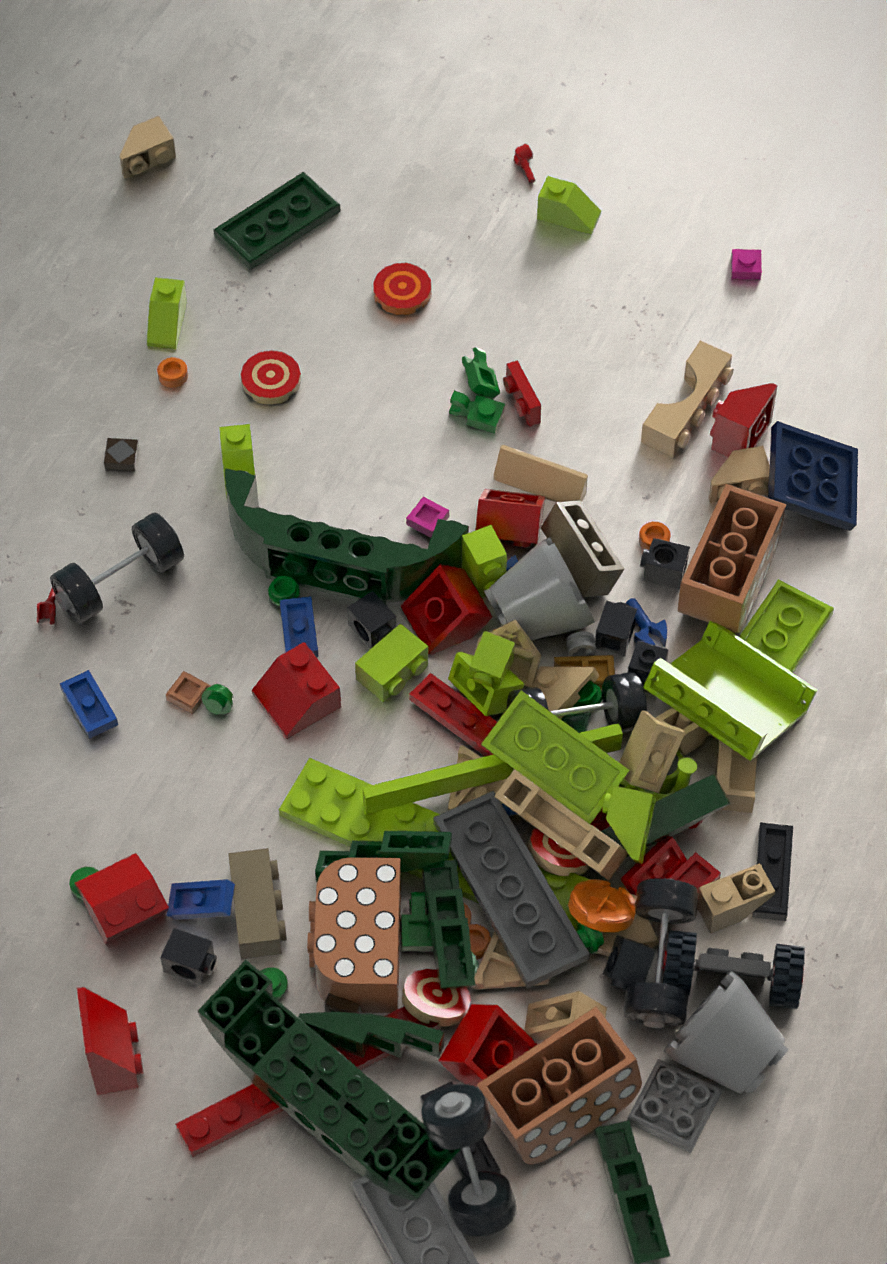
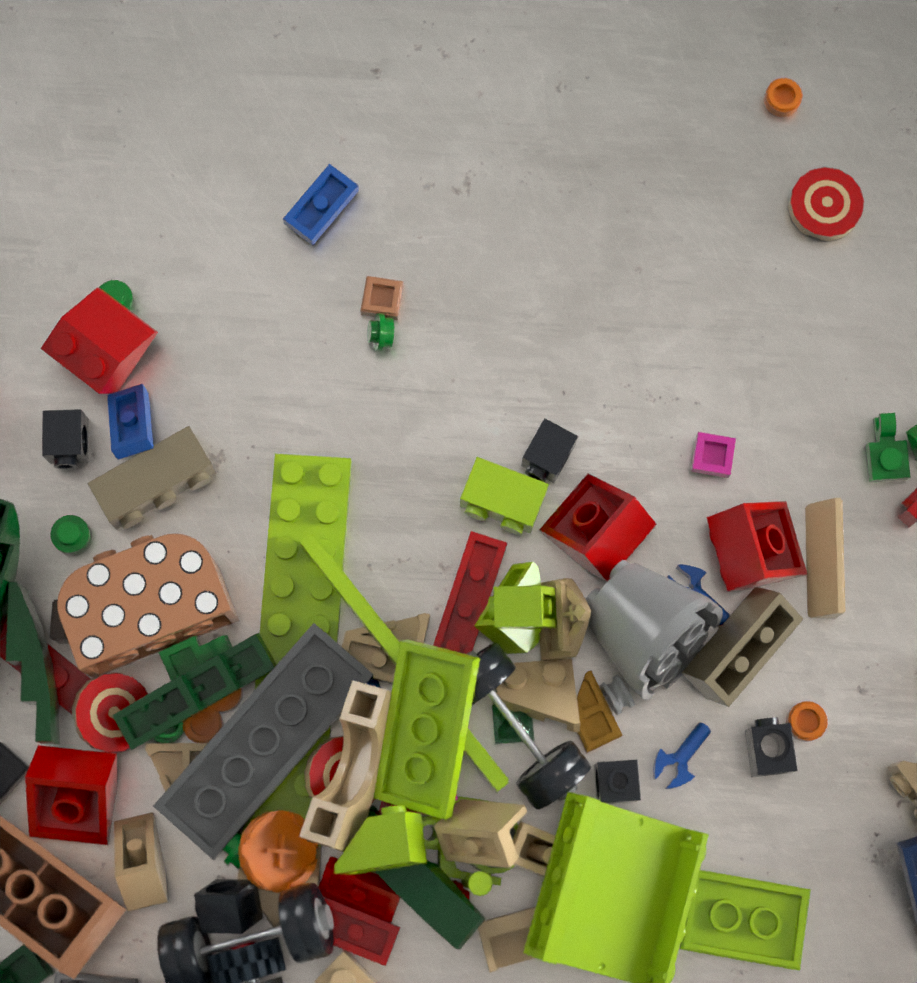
camera: 65 degrees right, 20 degrees up
red hand [37,588,56,625] -> none
black axle [50,512,184,623] -> none
dark brown tile [104,438,139,471] -> none
lime slope [147,277,187,349] -> none
lime slope [219,424,255,498] -> none
dark green slope [225,469,469,605] -> none
red slope [252,642,341,739] -> none
green plate [268,576,300,606] -> none
blue plate [280,597,318,657] -> none
dark green slope [315,831,452,882] -> none
lime brick [462,525,507,598] -> none
green plate [573,681,602,707] -> none
black brick [595,600,637,657] -> none
nougat brick [678,484,786,633] -> none

